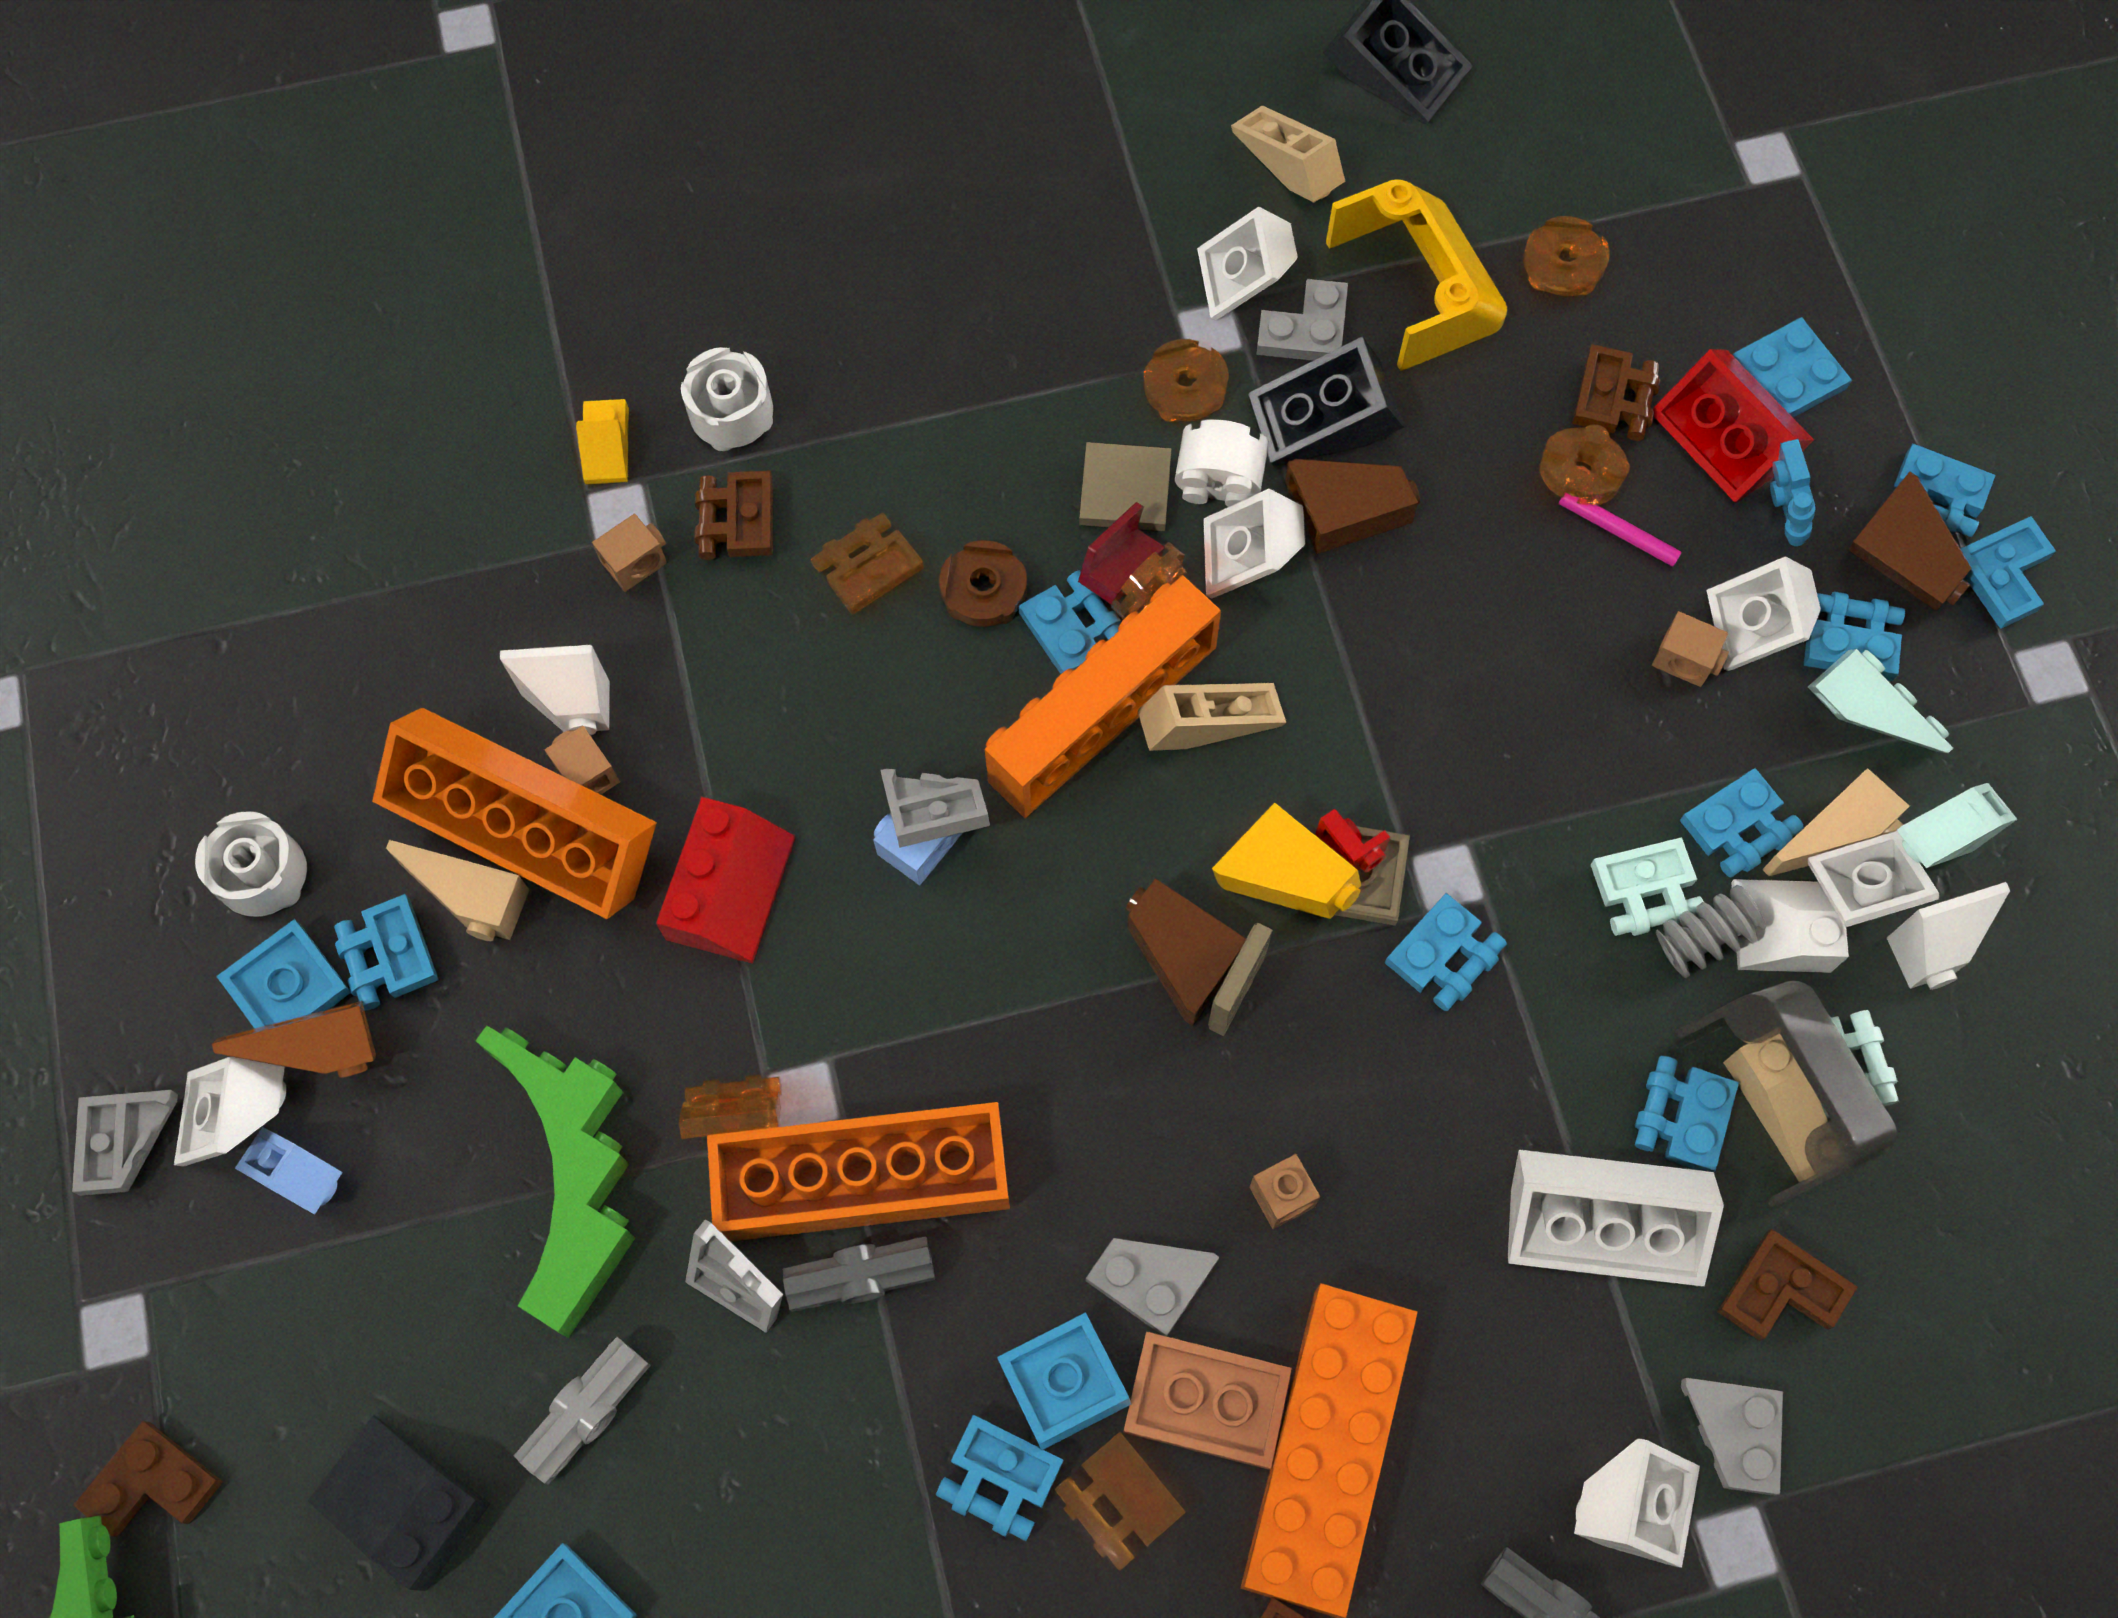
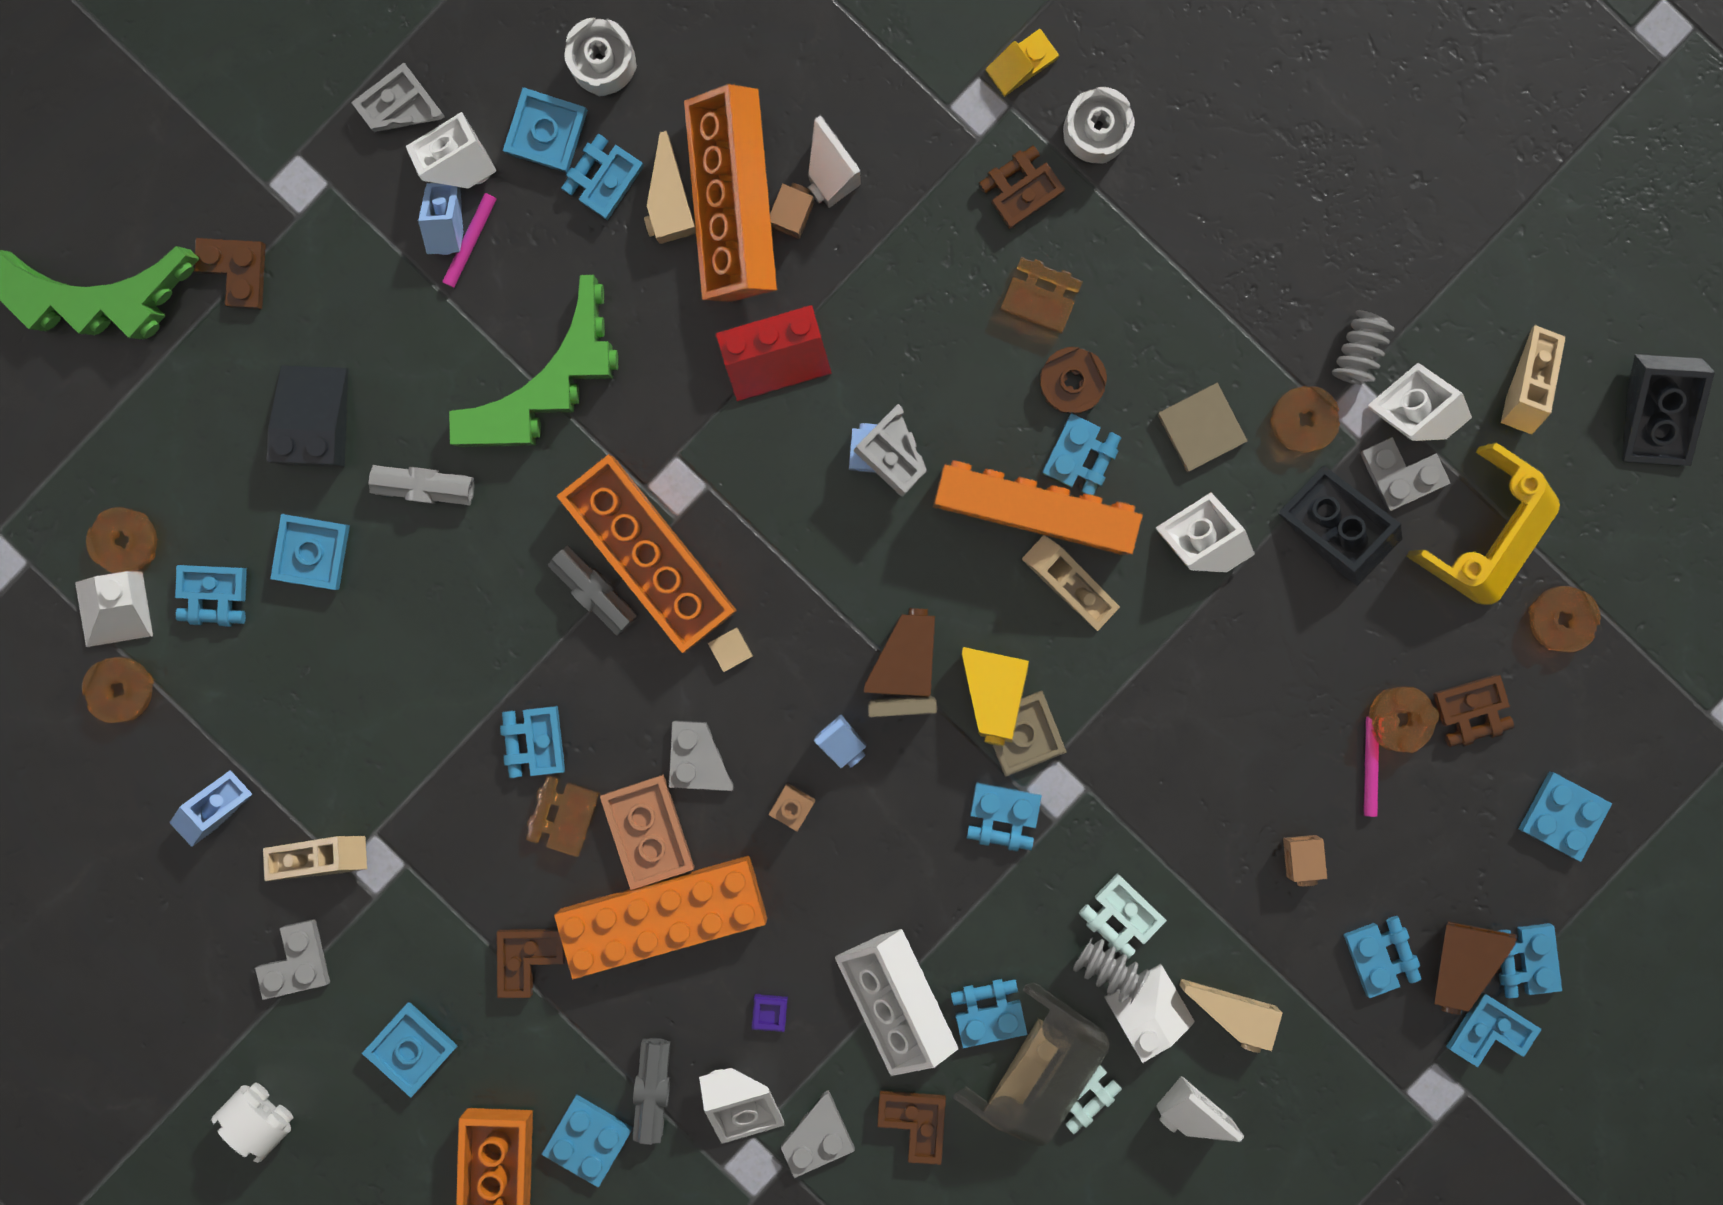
camera: 60 degrees right, 20 degrees up
dark orange slope [212,1001,376,1077] -> none
medium nougat brick [592,513,667,592] -> none
clear orange plate [679,1074,782,1139] -> none
light grey wing [685,1219,783,1333] -> none
dark azure plate [997,1312,1131,1451] -> none
dark red panel [1078,502,1165,605] -> none
clear orange plate [1111,542,1187,619] -> none
white brick [1175,420,1269,507] -> none
reddish brown slope [1285,459,1420,555] -> none
red bracket [1315,809,1391,873] -> none
red slope [1653,349,1814,503] -> none
dark azure plate [1680,768,1804,878] -> none
white slope [1707,556,1821,671] -> none
dark azure plate [1770,439,1816,546] -> none
light aqua slope [1808,649,1953,753] -> none
white slope [1808,831,1939,927] -> none
light aqua slope [1897,783,2017,868] -> none
none -> dark pink bar [442,193,497,288]
none -> tan tile [708,627,753,672]
none -> dark purple tile [752,994,788,1032]
none -> light blue slope [814,715,867,768]
none -> light grey piece [1332,310,1395,385]

